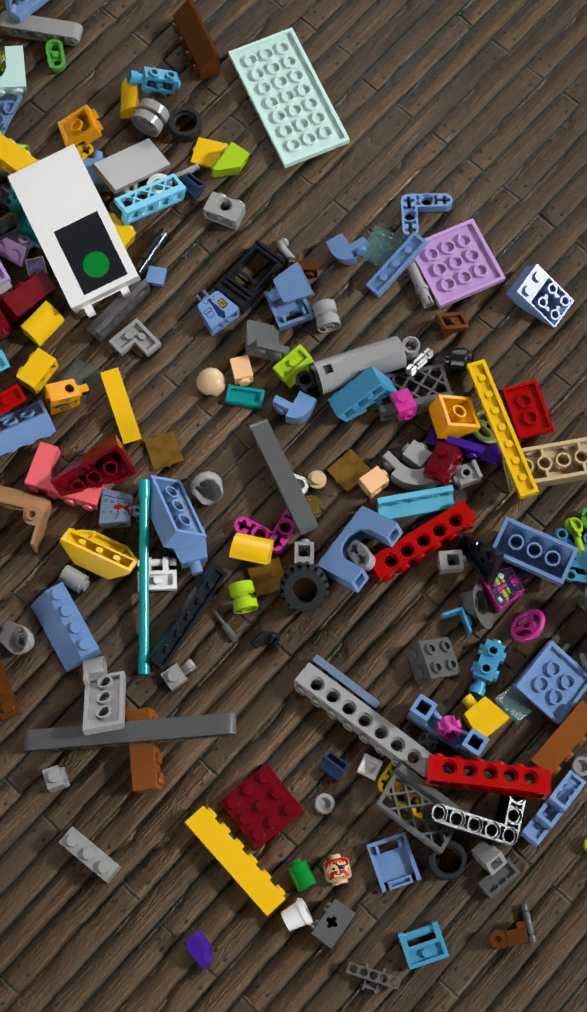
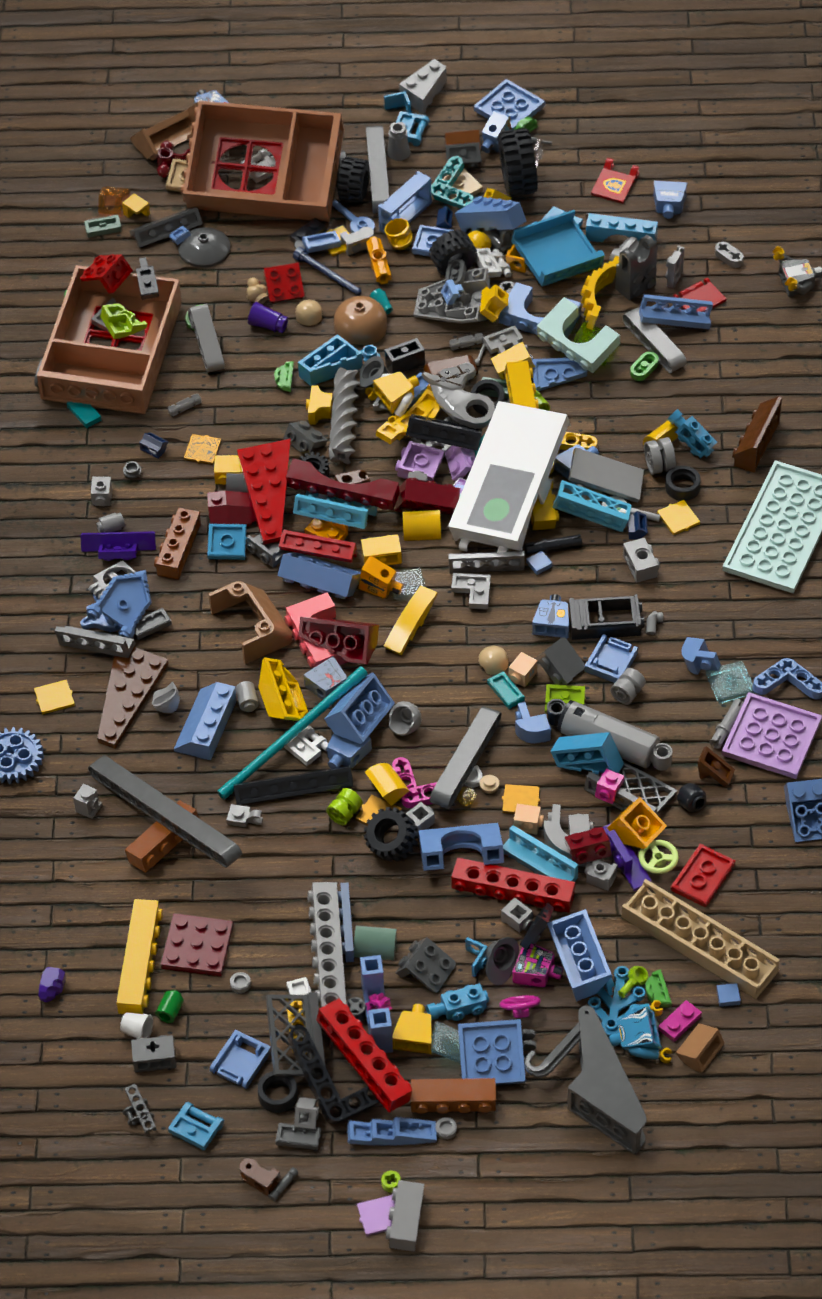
camera: 50 degrees right, 20 degrees down
light orange plate [57,104,103,147] -> none
light grey brick [59,826,122,884] -> none
light grey hinge [82,656,126,736] -> none
pearl gold piece [144,431,184,471] -> none
lime slope [211,142,250,178] -> none
dark grey piece [213,611,238,642] -> none
black arm [250,630,280,649] -> none
medium blue torso [267,262,315,304] -> none
reddish brown bracket [292,253,318,279] -> none
dark blue piece [318,750,350,783] -> none
head [323,854,352,886] -> none
light grey beam [347,540,375,571] -> none
medium blue tile [365,231,428,298] -> none
light grey axle [405,348,433,376] -> none
yellow plate [466,359,539,499] -> none
none -> sand green brick [354,926,397,961]

